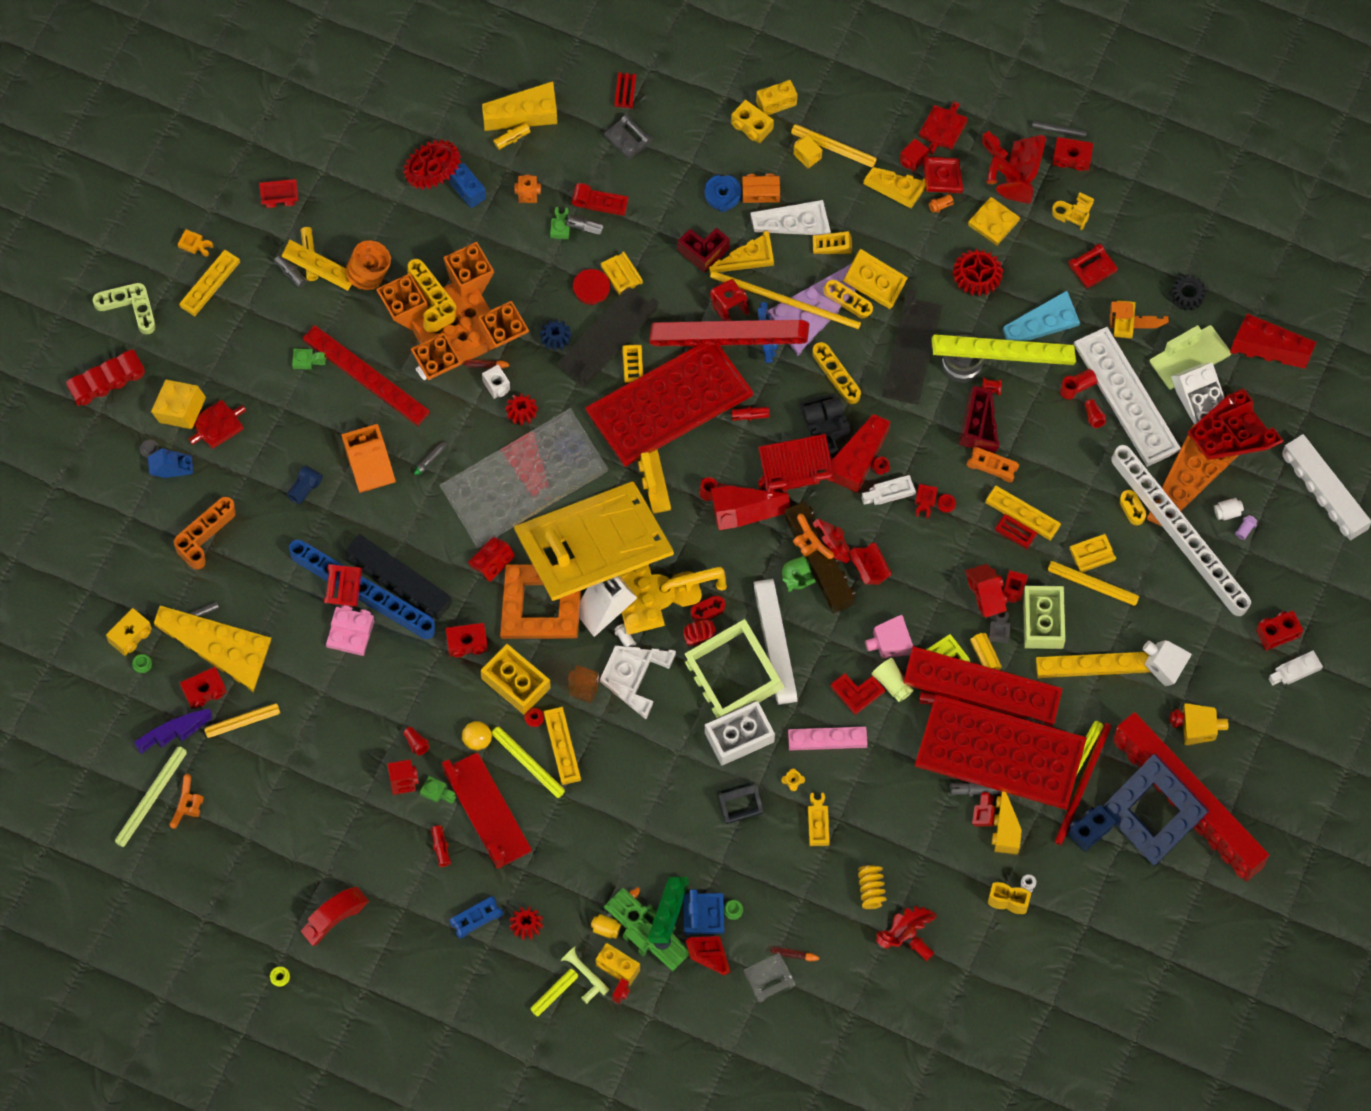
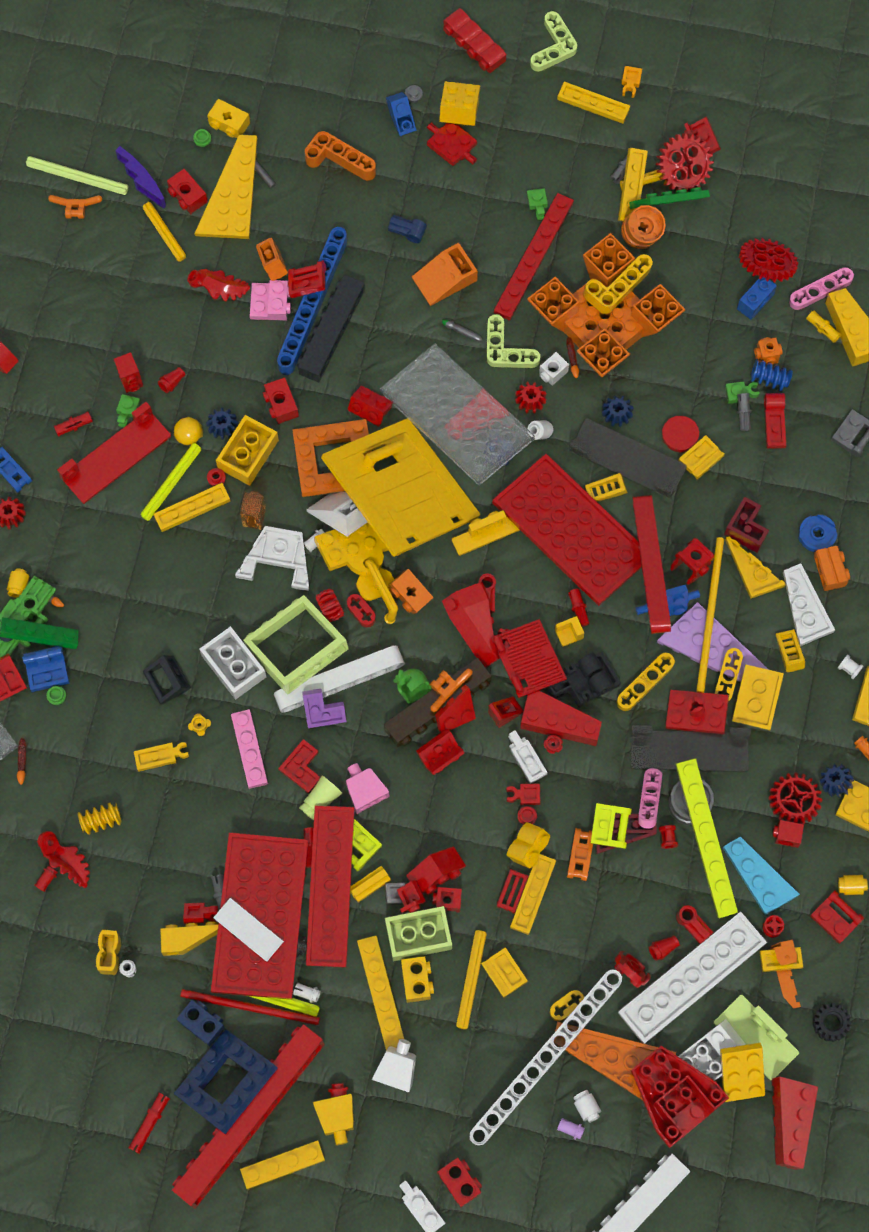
camera: 80 degrees right, 5 degrees up
none -> red pin [128,1093,170,1154]
none -> red plant [187,269,250,301]
none -> dark blue gear [206,407,238,440]
none -> white sticker [213,898,284,961]
none -> yellow plate [240,1141,325,1190]
none -> orange brick [256,238,288,281]
none -> white pin [293,983,321,1003]
none -> medium lavender plate [302,689,346,728]
none -> orange brick [388,569,434,614]
none -> red bracket [397,880,426,913]
none -> yellow brick [401,956,434,1003]
none -> yellowish green beam [487,315,540,368]
none -> red slope [488,696,524,728]
none -> yellow brick [507,822,550,869]
none -> white brick [528,420,553,440]
none -> yellow panel [555,616,584,647]
none -> neon yellow plate [590,803,632,849]
none -> red plate [614,951,651,988]
none -> green wing [629,187,710,209]
none -> bright pink beam [638,768,662,828]
none -> red gear [656,133,714,192]
none -> red plate [666,690,729,734]
none -> yellow plate [720,1042,765,1102]
none -> blue piece [751,359,793,391]
none -> red wheel [762,915,784,938]
none -> red brick [772,820,804,848]
none -> bright pink beam [789,268,854,310]
none -> dark blue gear [820,764,854,798]
none -> white bush [838,655,863,679]
none -> yellow brick [838,875,868,895]

